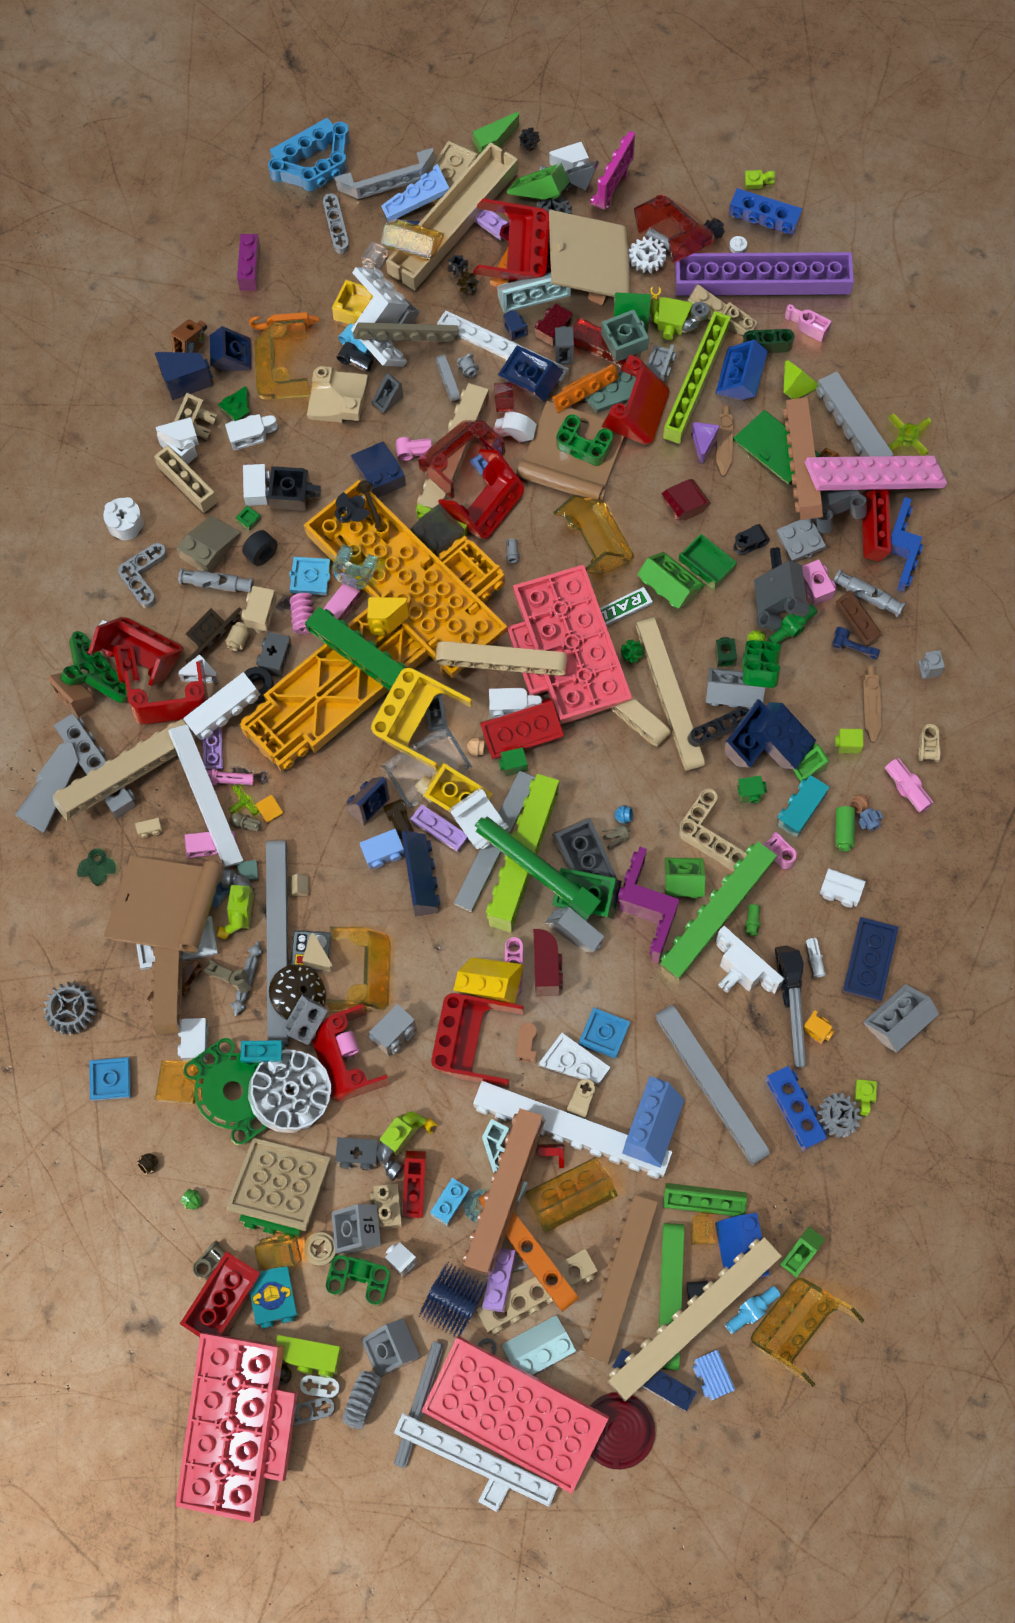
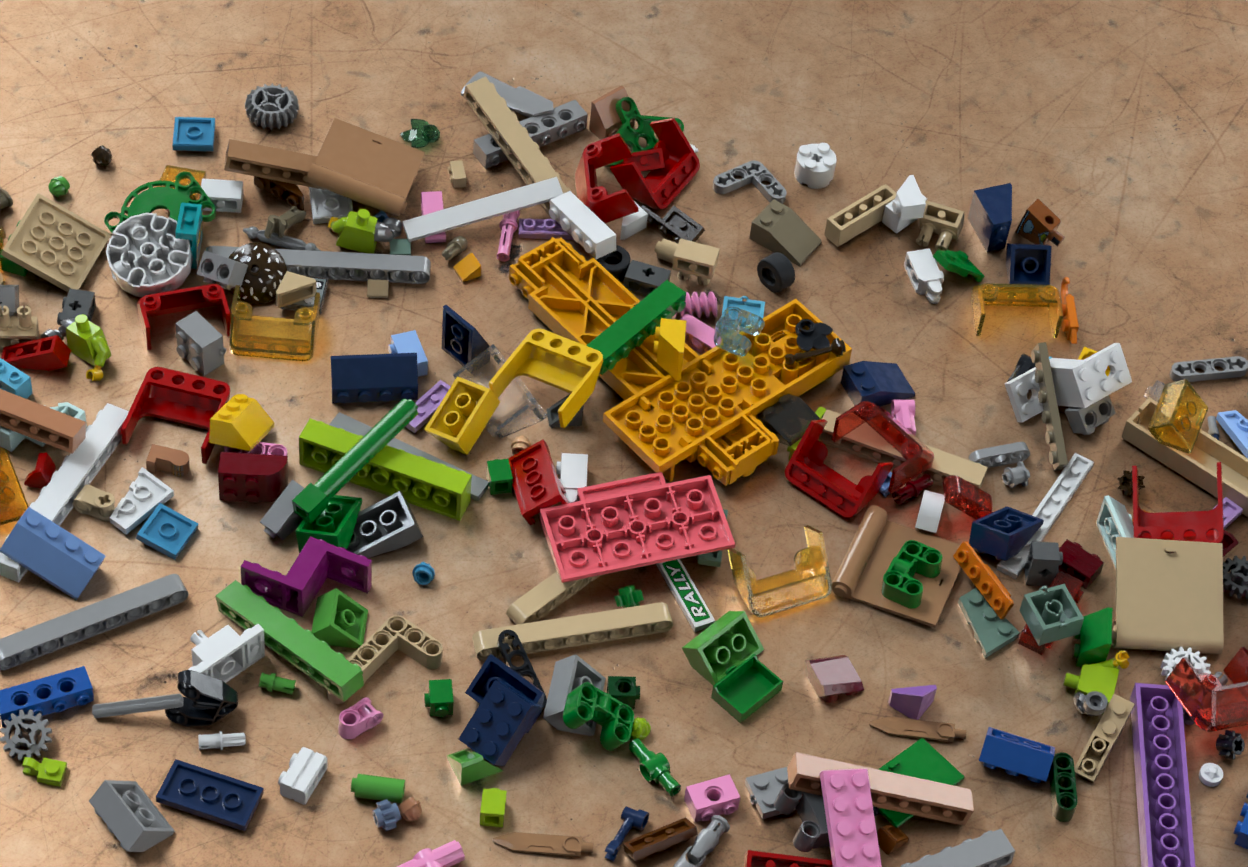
camera: 85 degrees right, 20 degrees down
light grey piece [178,568,254,592] -> none
clear neon green piece [228,784,259,815] -> none
green tile [235,505,261,531] -> none
magenta brick [237,234,260,291] -> none
white brick [243,464,270,506] -> none
black hinge [267,466,321,511] -> none
tan slope [307,366,368,423] -> none
bright pink piece [336,1031,359,1060] -> none
dark grey slope [371,373,403,413] -> none
dark brown piece [383,799,414,839] -> none
tan beam [435,642,567,676] -> none
black gear [447,255,468,277] -> none
white panel [449,788,509,849] -> none
dark blue brick [503,310,528,341] -> none
light grey pin [505,539,520,563] -> none
red windscreen [601,354,669,445] -> none
dark tan piece [602,825,631,849] -> none
light grey bracket [647,344,677,382] -> none
lime brick [663,311,731,444] -> none
black piece [733,524,770,555] -> none
dark grey piece [754,547,809,632] -> none
teal brick [777,775,830,838] -> none
lime slope [784,360,818,399] -> none
bright pink piece [785,304,832,343] -> none
light orange brick [803,1010,835,1044] -> none

